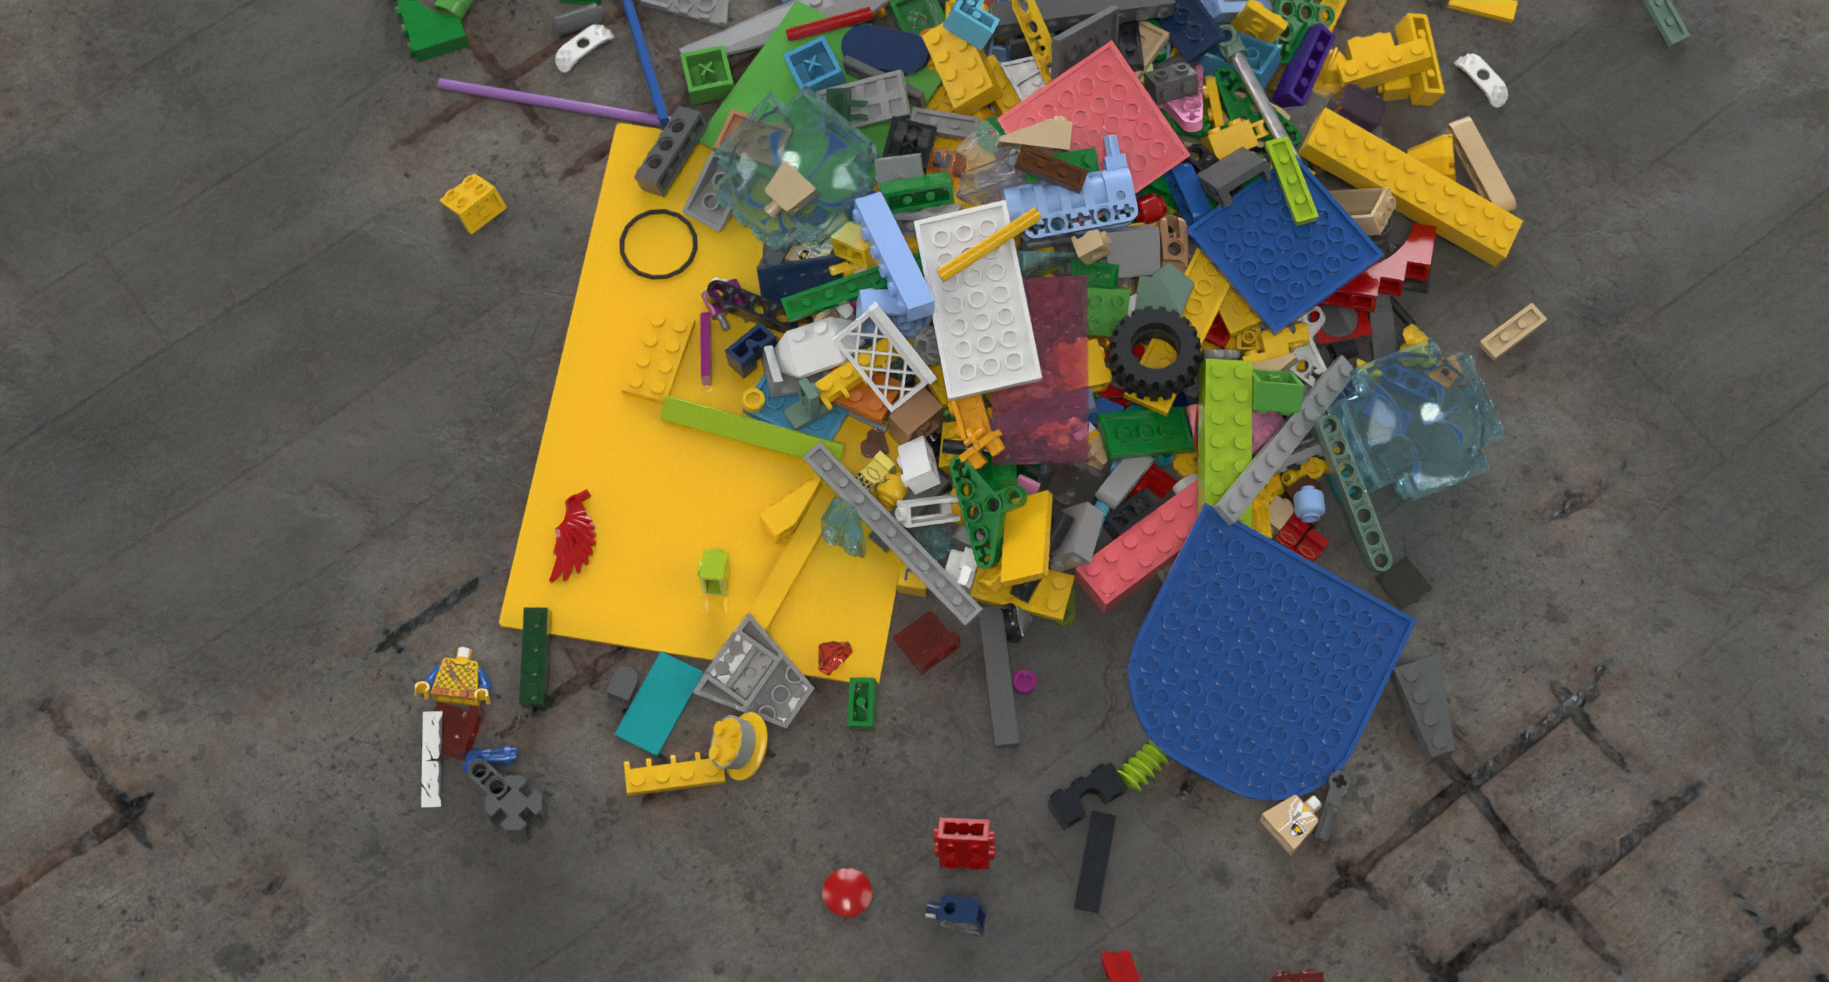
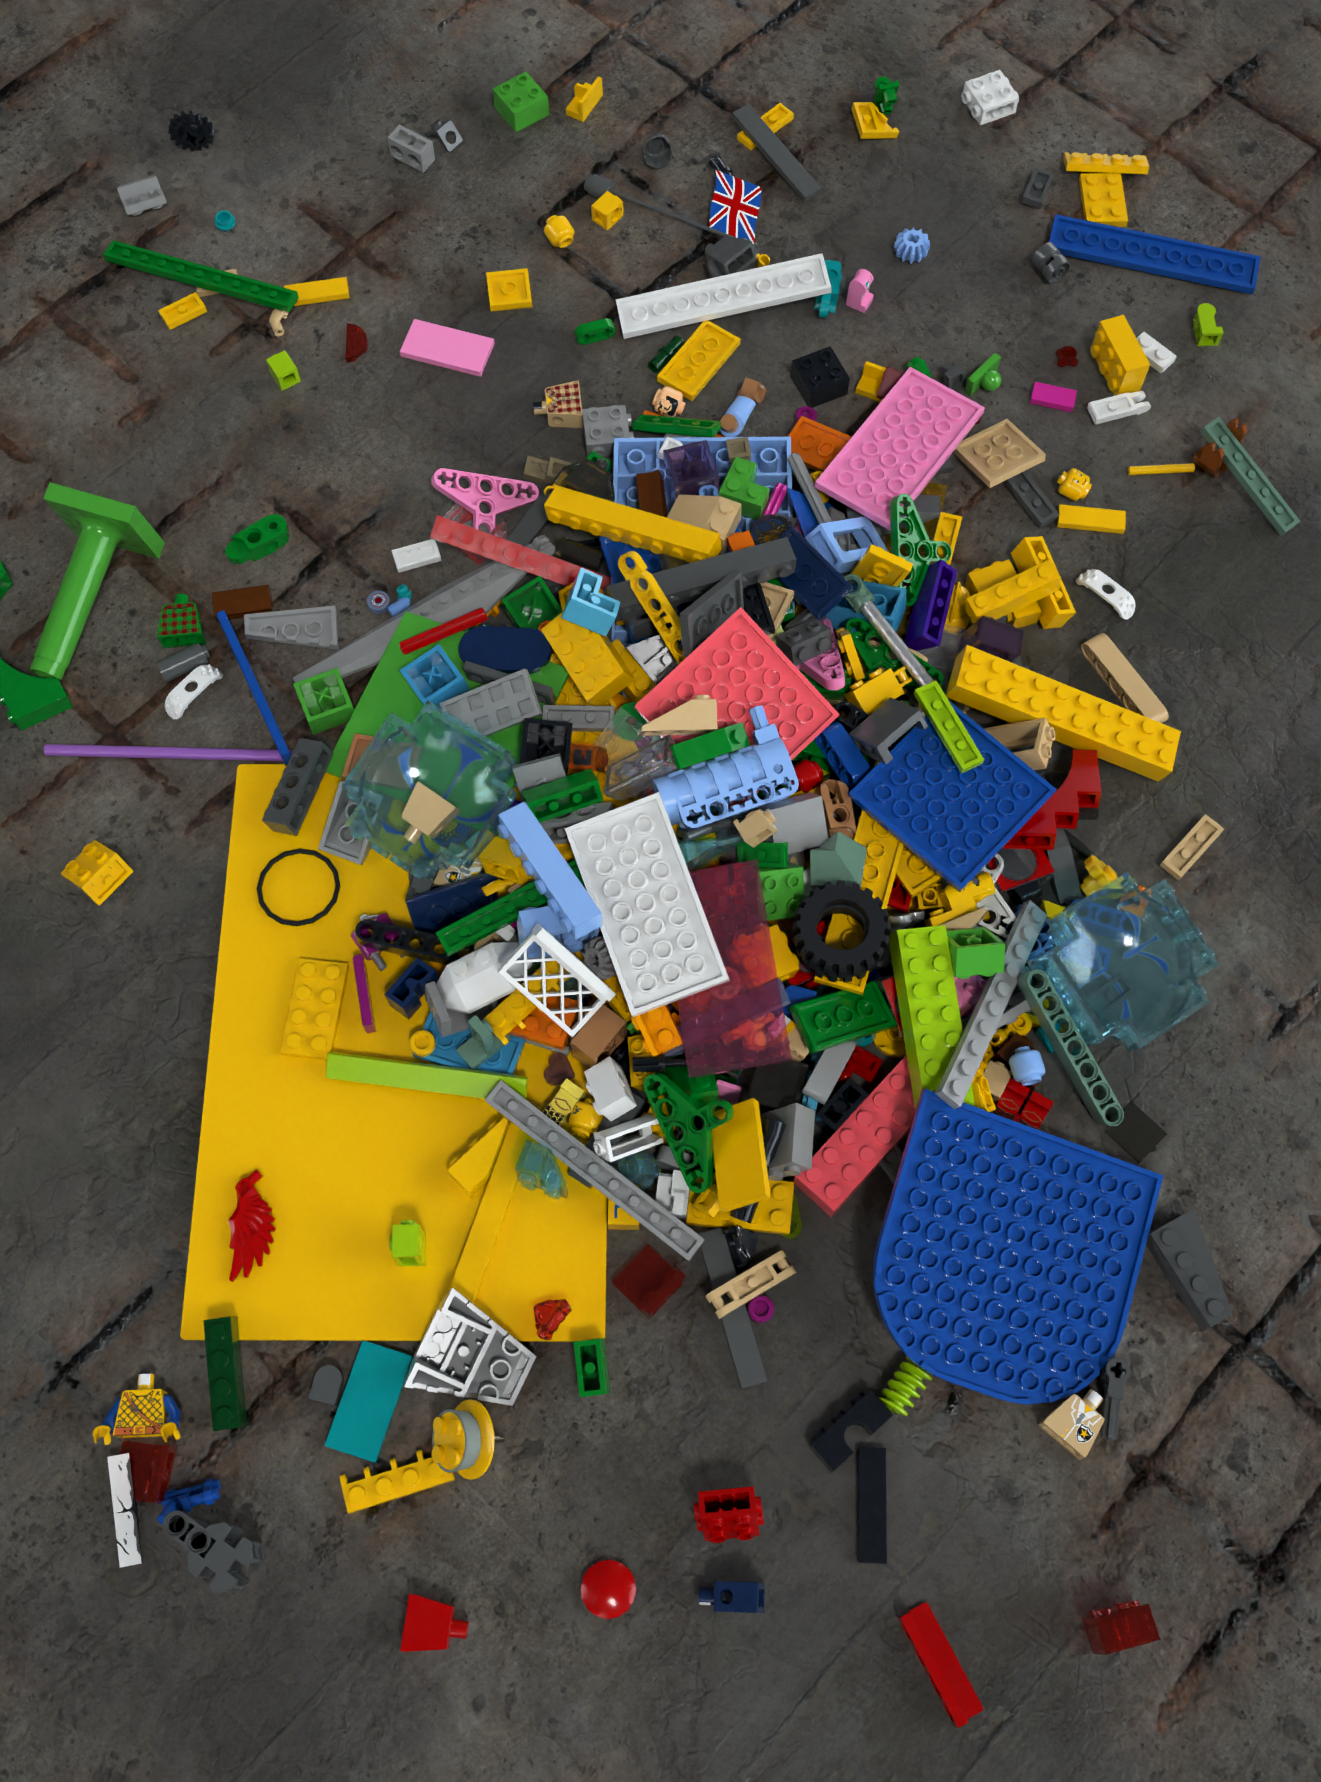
camera: 10 degrees left, 0 degrees up
clear green hinge [826,87,868,135] -> none
yellow axle [937,208,1042,281] -> none
light orange hips [958,427,1005,470] -> none
reddish brown tile [1013,145,1088,194] -> none
white tile [1173,474,1198,494] -> none
yellow cone [1407,134,1456,182] -> none
none -> red torso [400,1594,469,1652]
none -> tan plate [705,1250,797,1319]

